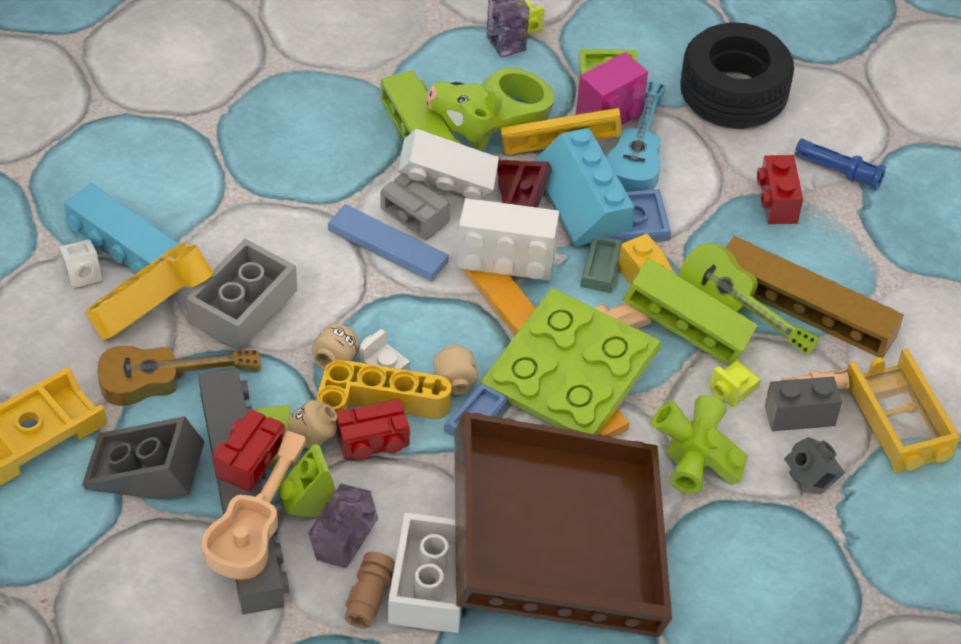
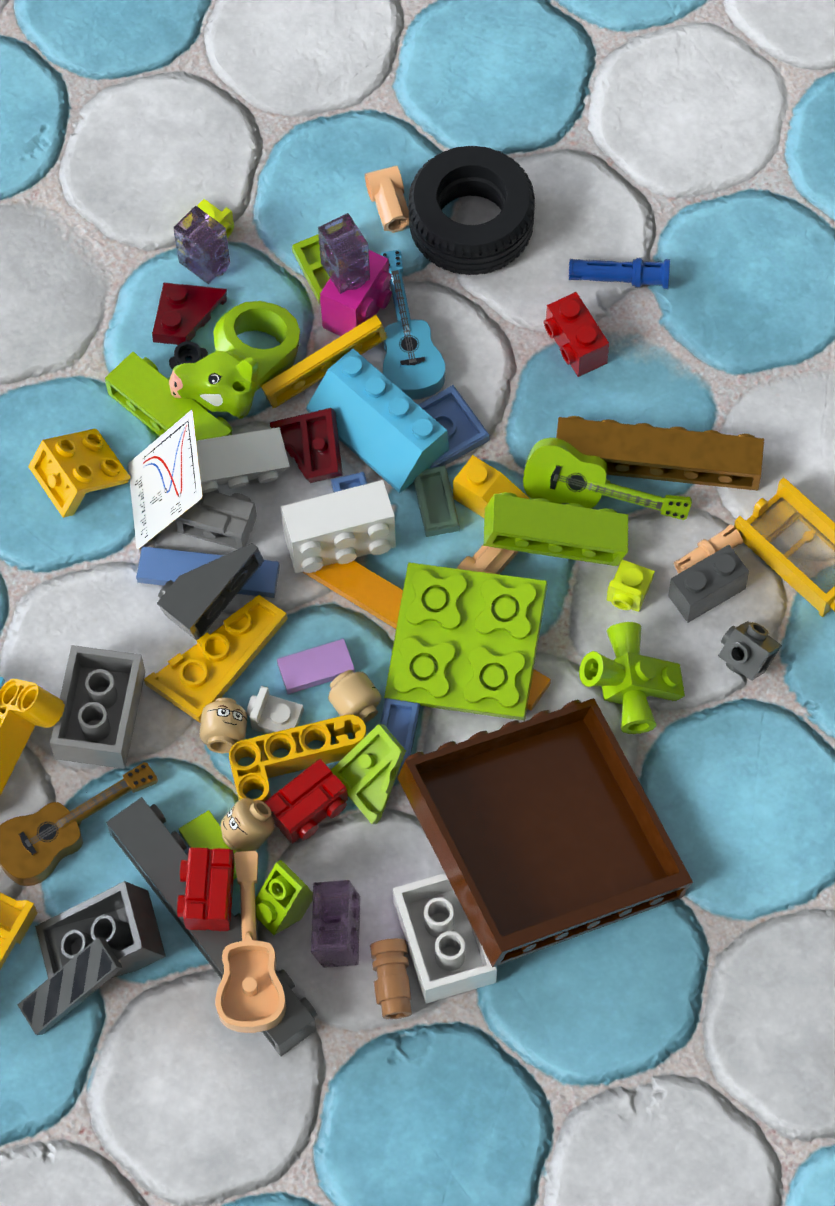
camera: 20 degrees left, 15 degrees up
none -> dark grey tile [17,937,123,1035]
none -> yellow bracket [28,429,131,518]
none -> white sticker [128,410,203,549]
none -> yellow wing [144,595,288,723]
none -> dark red wing [152,283,227,345]
none -> dark grey slope [157,543,264,641]
none -> lavender tile [277,639,355,694]
none -> clear purple brick [318,213,370,294]
none -> lime wing [331,724,406,824]
none -> light nougat piece [365,166,409,233]

